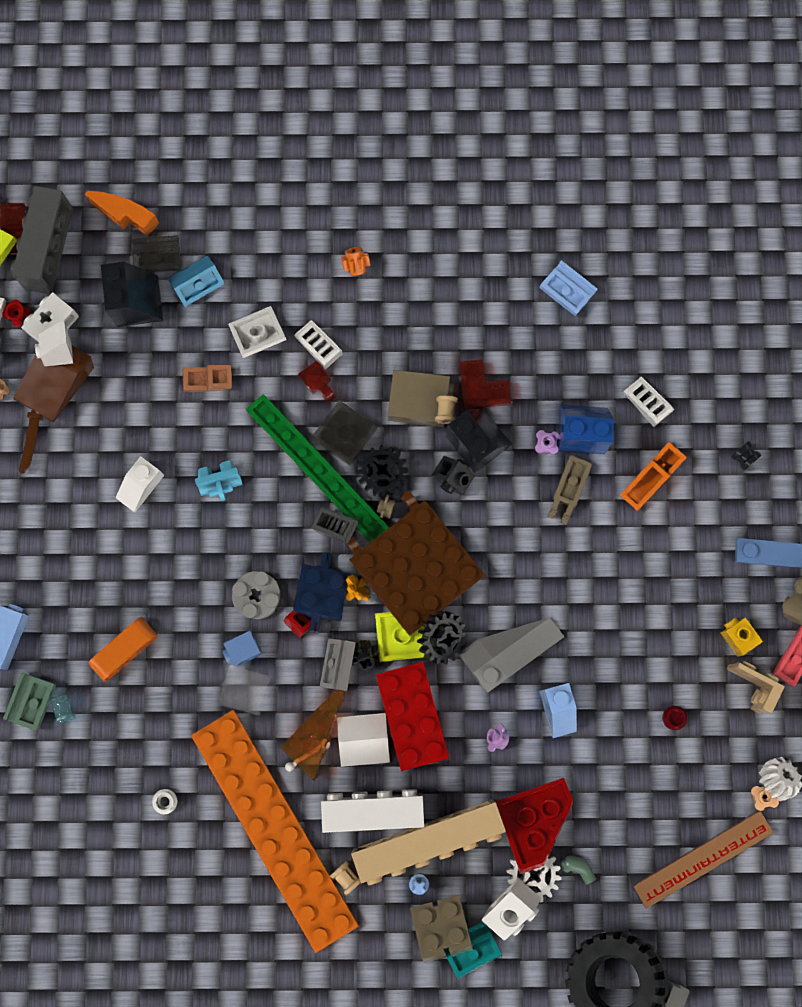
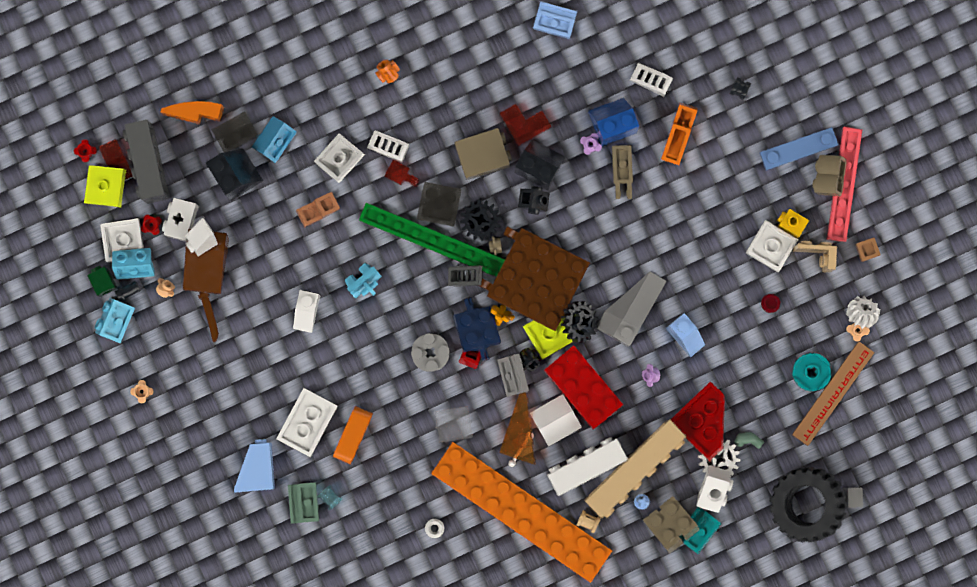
camera: 25 degrees left, 5 degrees up
medium blue brick [222,631,263,667] -> none
tan bush [435,396,458,424] -> none
none -> white plate [276,388,338,457]
none -> white plate [745,220,798,272]
none -> teal plate [791,353,831,391]

